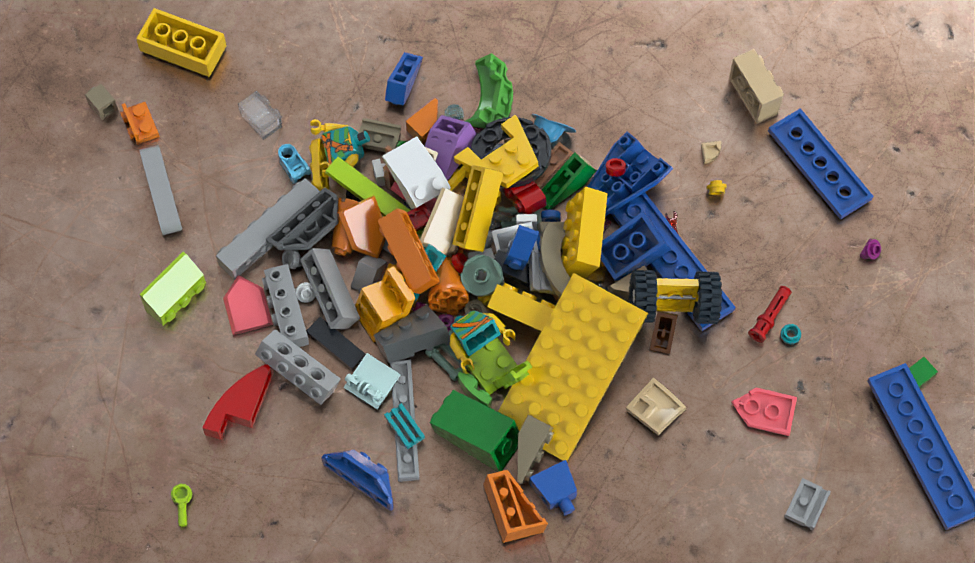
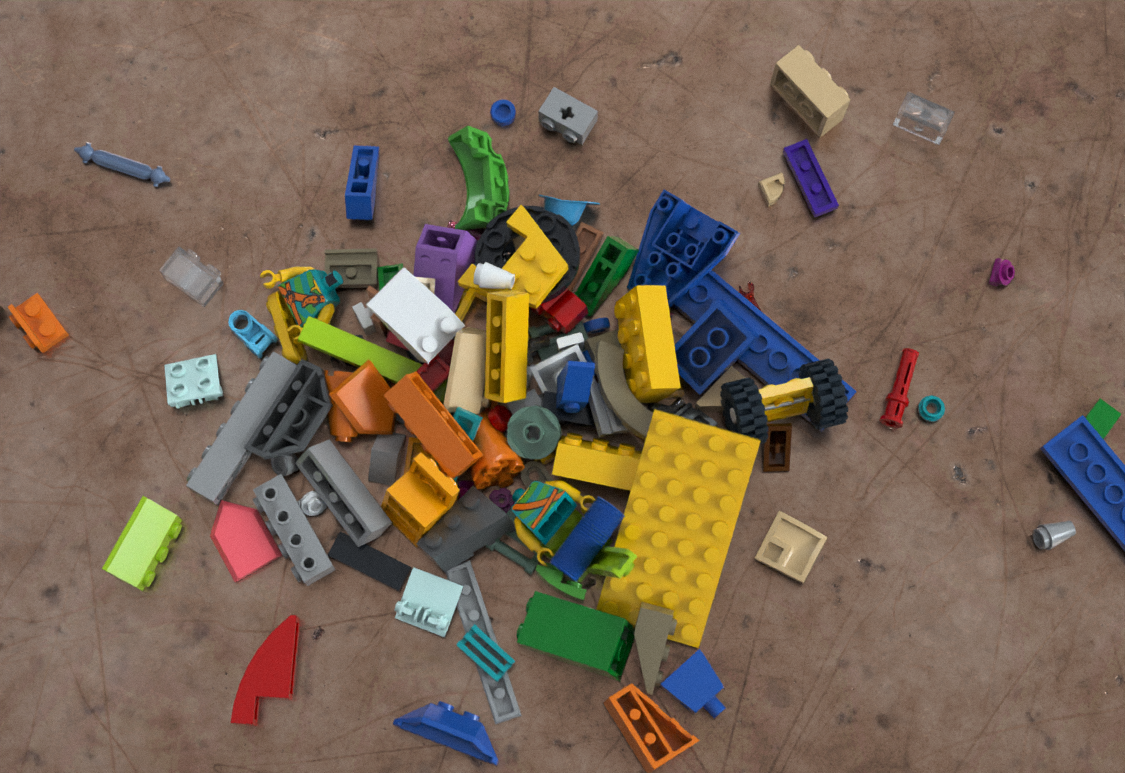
camera: 15 degrees left, 10 degrees up
yellow brick [136,8,226,77] -> none
light grey beam [139,144,182,235] -> none
light grey brick [255,329,341,405] -> none
orange slope [406,98,438,145] -> none
clear light blue plate [444,104,464,121] -> none
red tile [606,158,626,177] -> none
yellow plate [706,180,727,195] -> none
coral tile [731,387,797,436] -> none
blue plate [768,108,873,219] -> none
light grey plate [784,478,831,531] -> none
none -> sand blue wheel [74,142,170,187]
none -> light aqua hinge [164,354,223,409]
none -> white cone [473,262,515,290]
none -> blue tile [490,99,516,126]
none -> light grey brick [538,87,598,145]
none -> blue piece [549,496,625,582]
none -> dark purple plate [783,139,839,218]
none -> clear brick [893,92,955,145]
none -> light grey cone [1033,521,1076,550]

